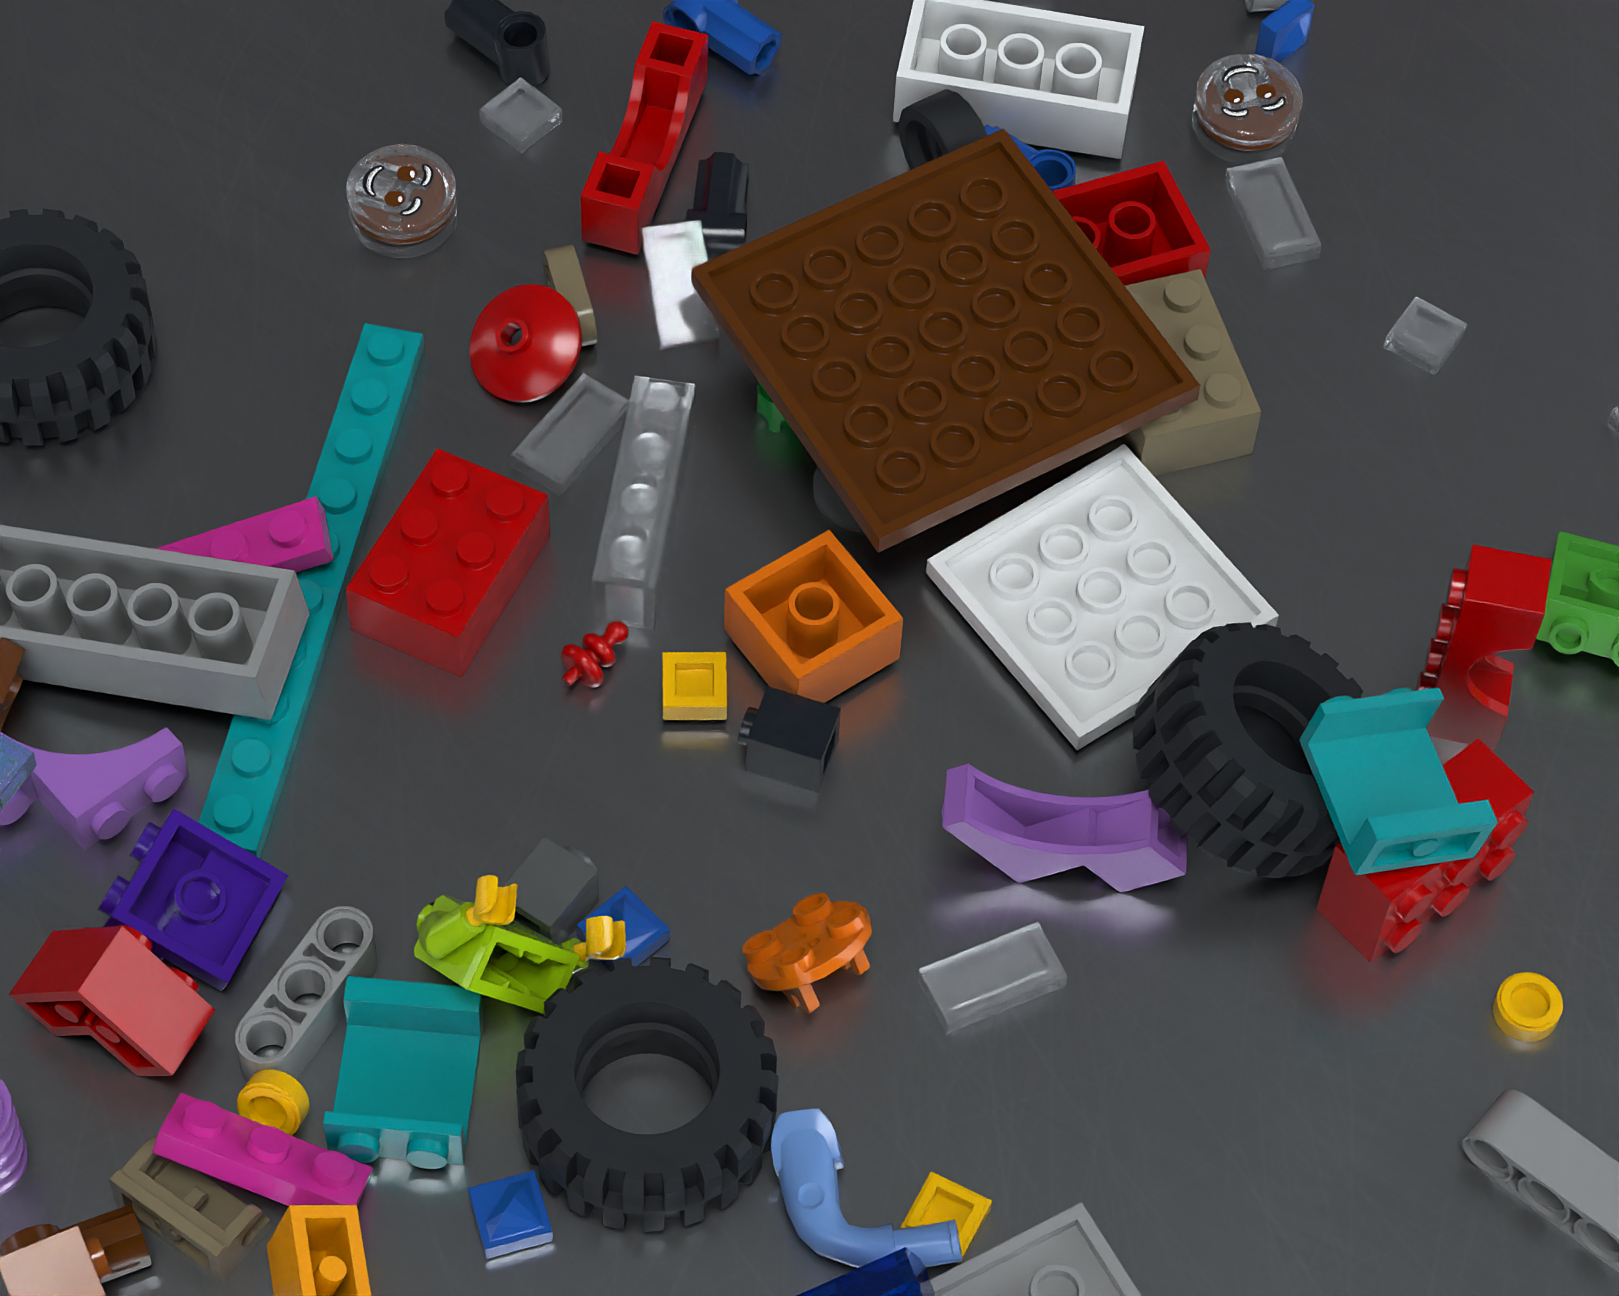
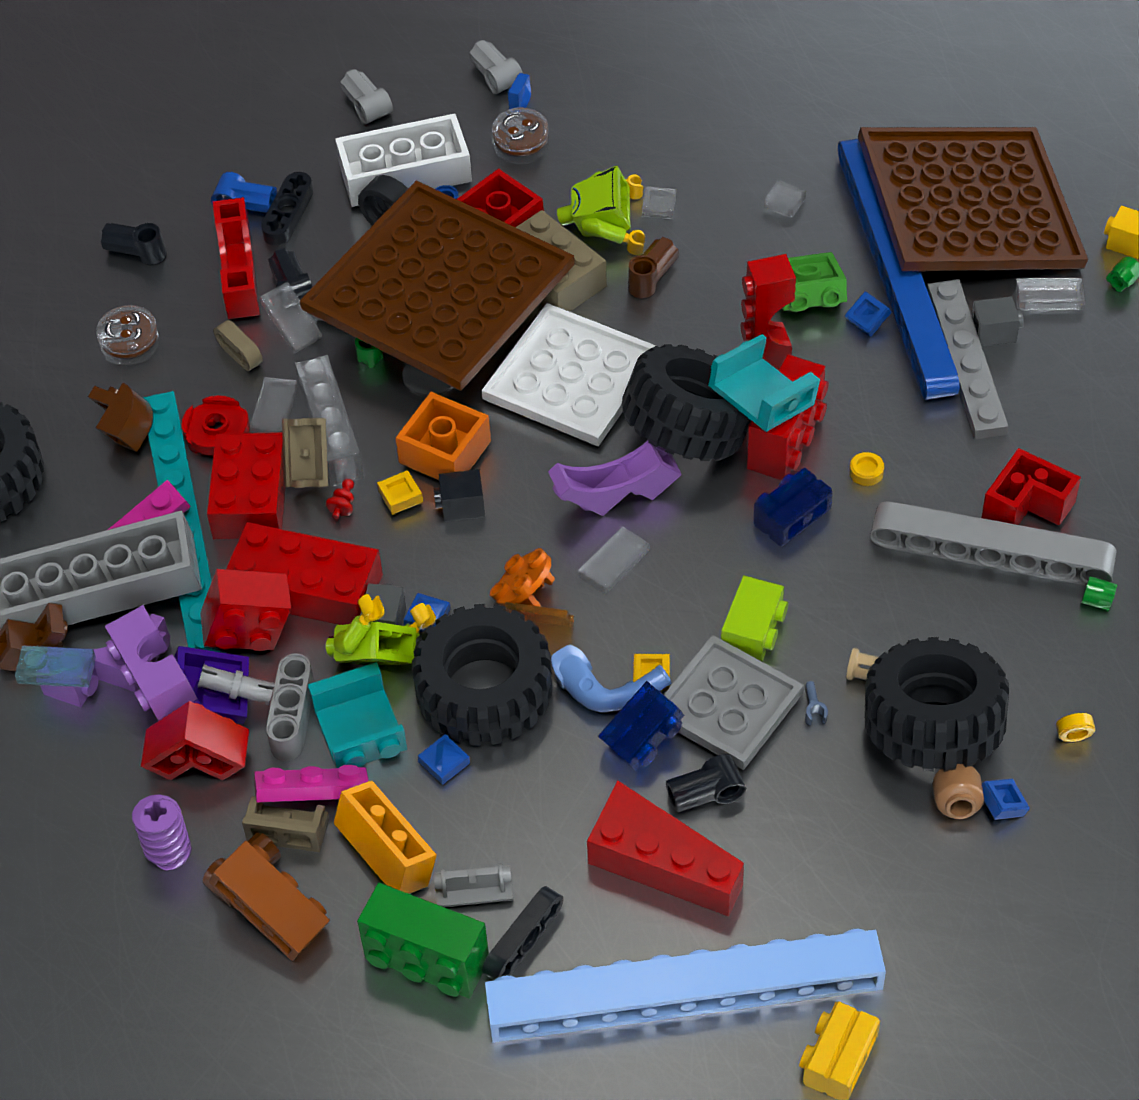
camera: 20 degrees left, 5 degrees down
yellow tile [237,1069,310,1136] -> none
red dish [469,284,582,403] -> none
clear tile [480,77,562,154] -> none
clear tile [1225,157,1322,271] -> none
none -> reddish brown brick [88,383,153,452]
none -> medium lavender arch [105,605,197,721]
none -> red plate [182,395,250,455]
none -> light grey pin [198,664,275,705]
none -> red brick [200,569,291,651]
none -> red brick [226,522,383,625]
none -> black beam [261,172,313,246]
none -> dark tan hinge [282,418,328,488]
none -> clear orange piece [505,602,574,627]
none -> lime torso [557,166,645,255]
none -> reddish brown piece [628,237,679,298]
none -> lime brick [721,575,788,662]
none -> clear blue brick [753,468,833,547]

